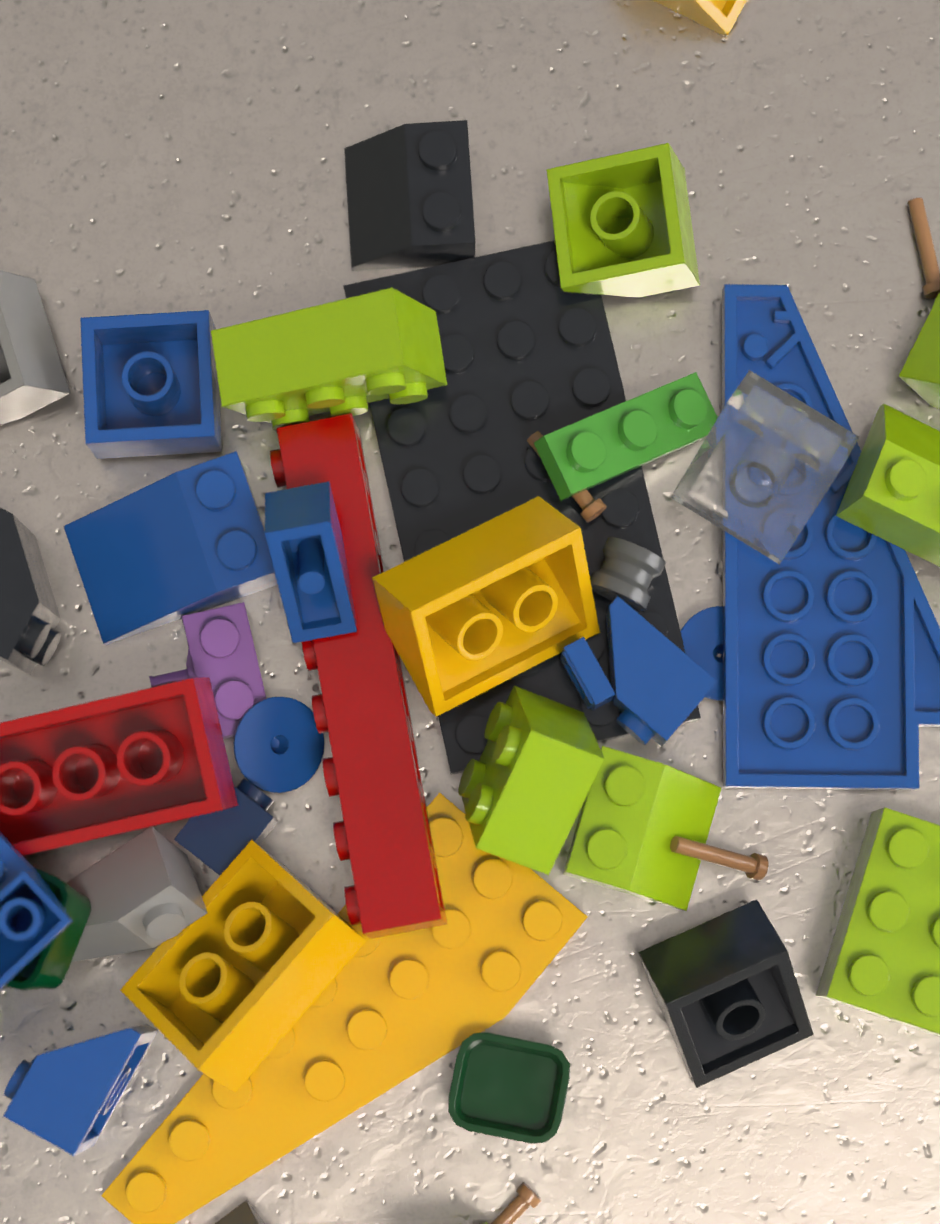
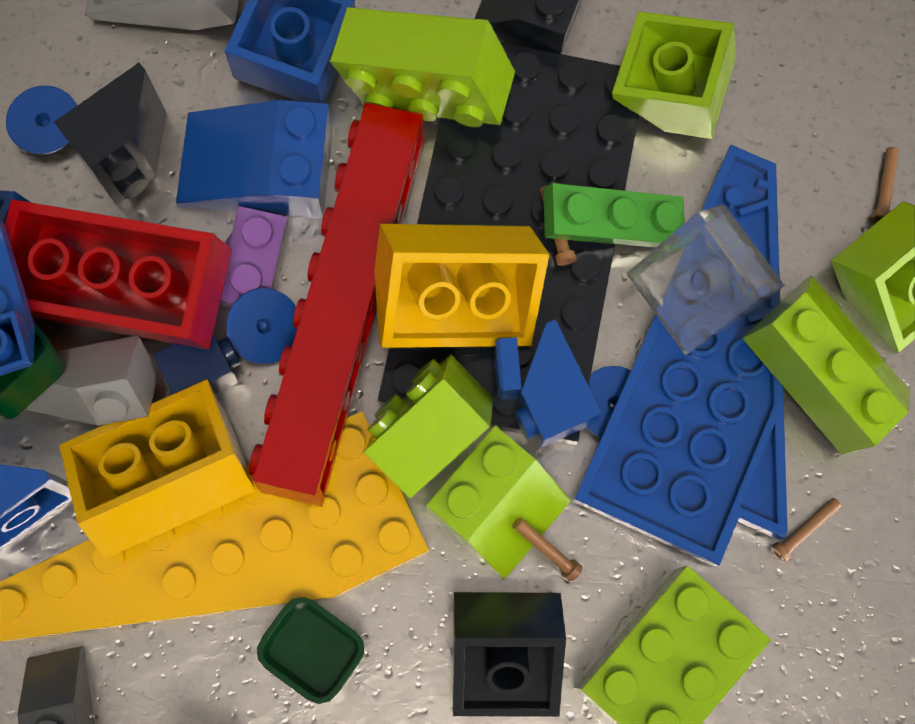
camera: 20 degrees right, 5 degrees down
blue slope [265,481,357,643] -> none
dark grey wheel [590,537,666,611] -> none

